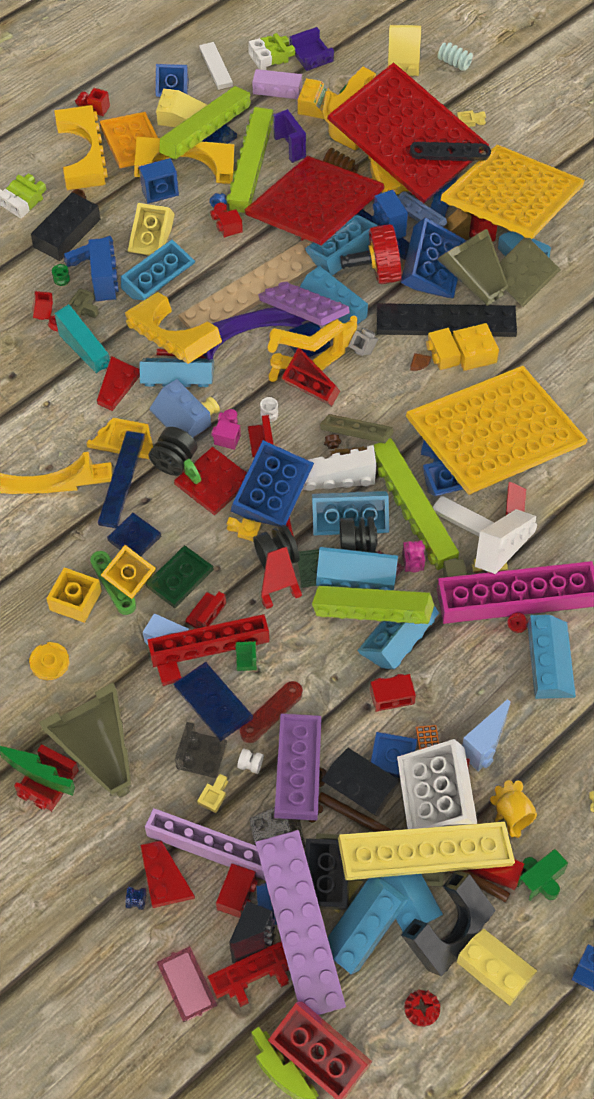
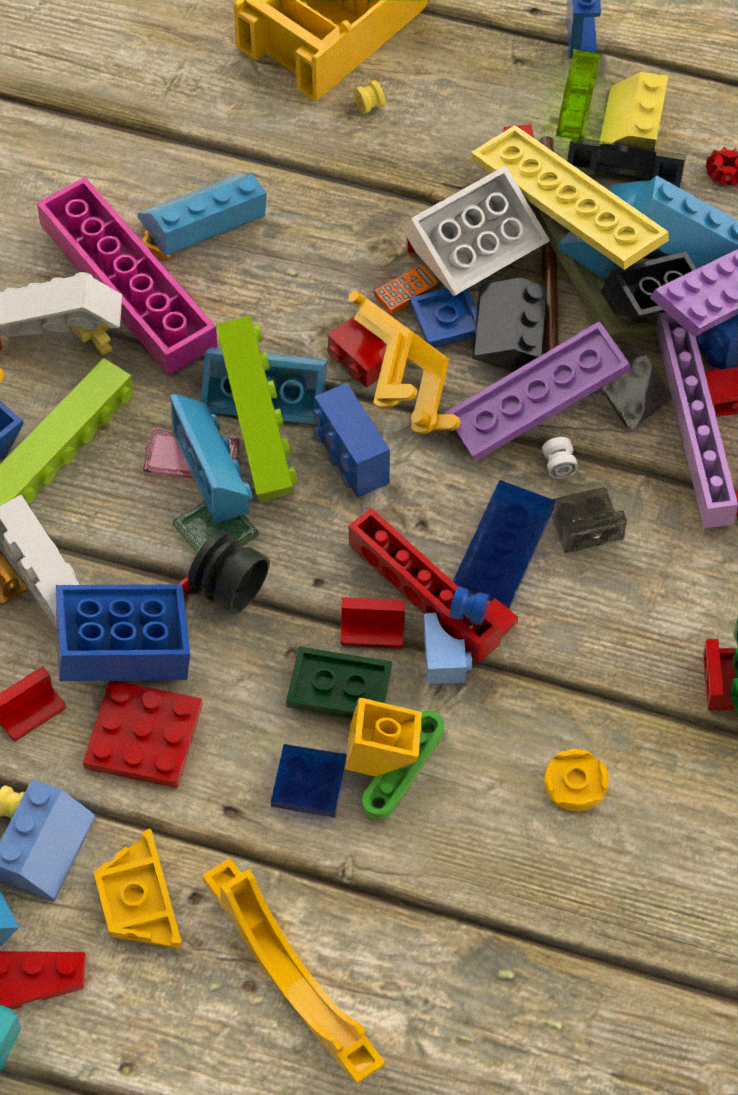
camera: 120 degrees left, 0 degrees up
olive cone [39,683,132,798] -> none
yellow brick [46,567,102,623] -> none
clear blue tile [98,431,145,529] -> none
pearl dark grey wheel [148,427,198,476] -> none
bright green tile [184,459,201,484] -> none
light yellow plate [197,774,228,813] -> none
dark pink brick [212,409,241,450] -> none
yellow plate [227,517,261,541] -> none
green panel [236,641,257,671] -> none
clear red plate [240,681,303,743] -> none
red flag [261,546,302,609] -> none
dark azure slope [312,491,389,535] -> none
pearl dark grey wheel [340,516,378,553] -> none
dark pink brick [402,540,425,573] -> none
white tile [433,495,494,537] -> none
olive brick [443,559,467,578] -> none
light blue slope [462,699,511,771] -> none
yellow piece [490,780,537,838] -> none
red tile [507,612,528,633] -> none
green piece [517,849,568,901] -> none
none -> blue brick [312,383,390,498]
none -> yellow piece [349,290,461,434]
none -> blue wheel [450,587,489,626]
none -> clear neon green slope [556,50,601,139]

